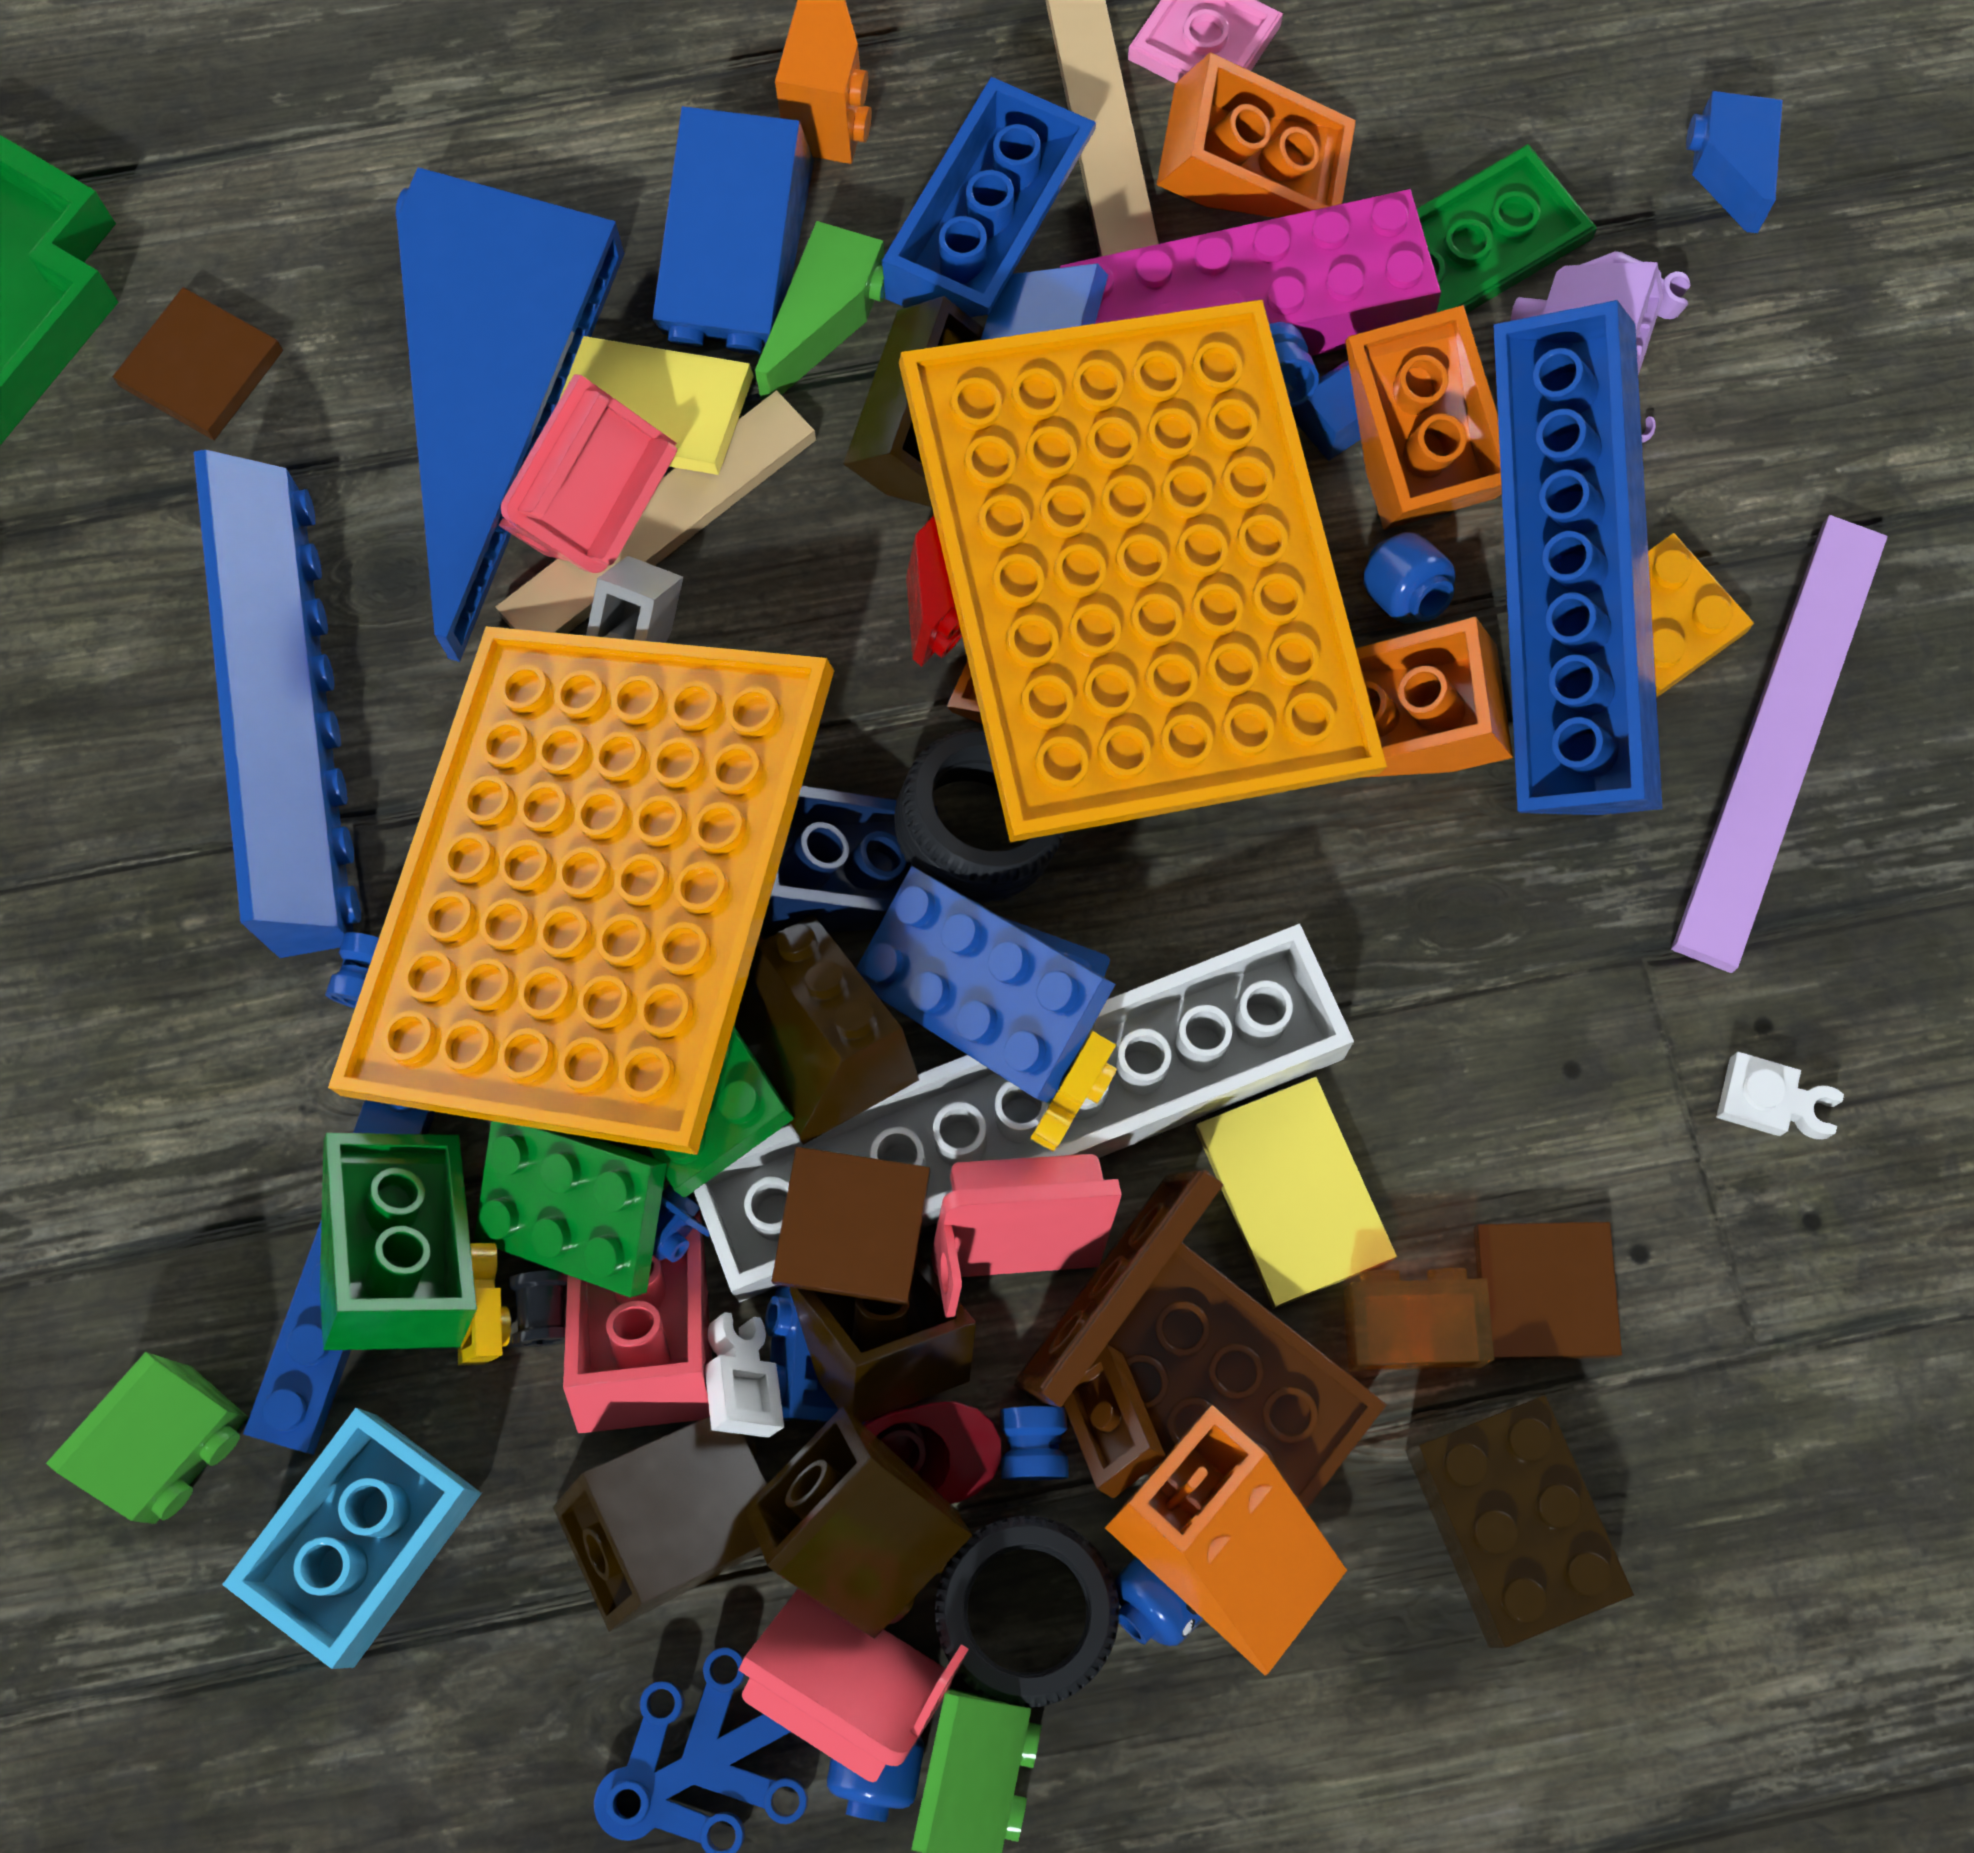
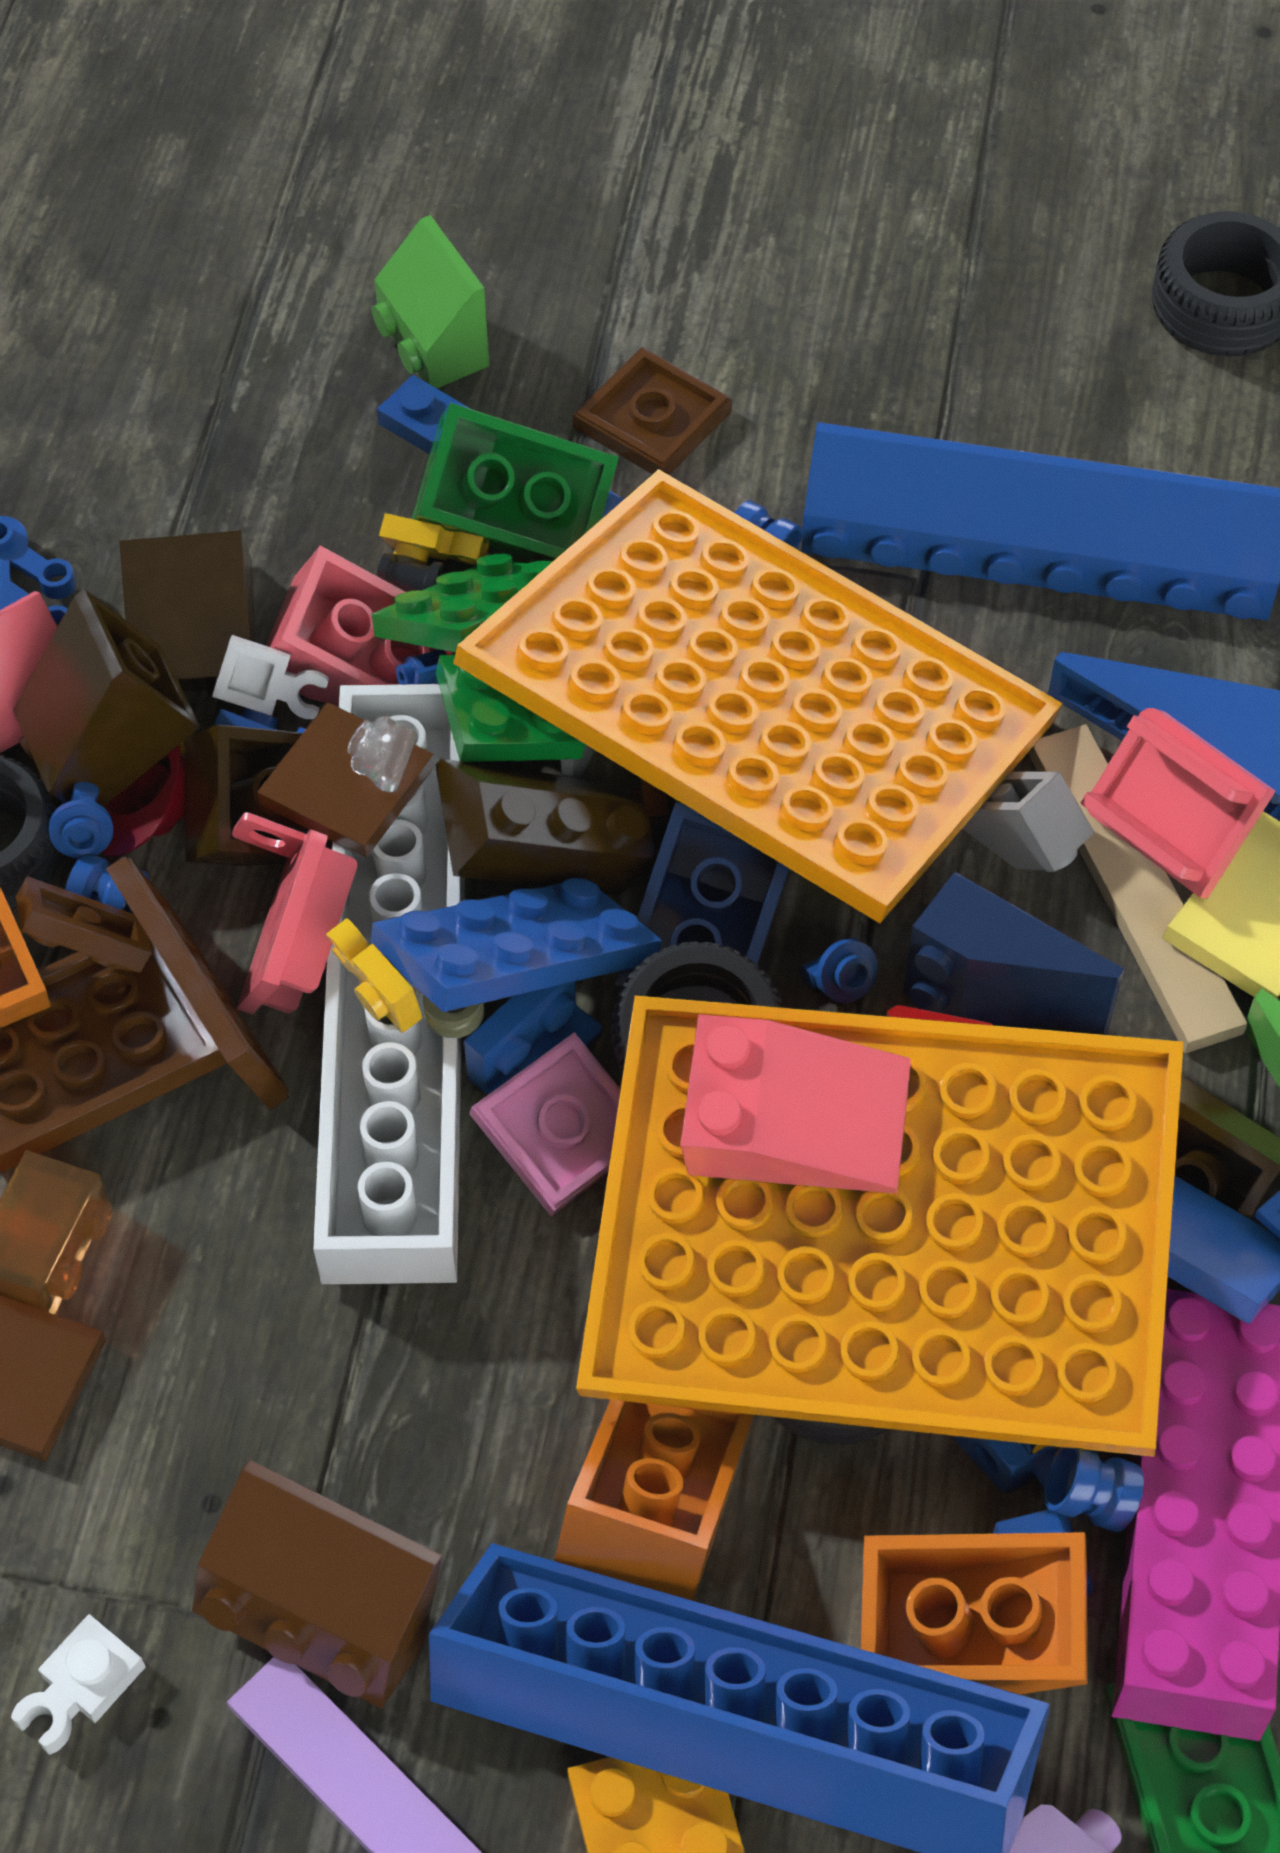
camera: 110 degrees right, 15 degrees down
medium azure brick [222,1408,482,1669] -> none
light yellow tile [1195,1077,1397,1309] -> none
blue head [1363,532,1456,624] -> none
none -> blue plate [49,782,113,858]
none -> reddish brown slope [192,1460,442,1709]
none -> clear plate [347,715,417,792]
none -> bright pink tile [469,1032,621,1216]
none -> reddish brown tile [573,347,732,475]
none -> coral slope [680,1014,911,1194]
none -> blue plate [800,937,878,1003]
none -> dark blue slope [903,872,1125,1035]

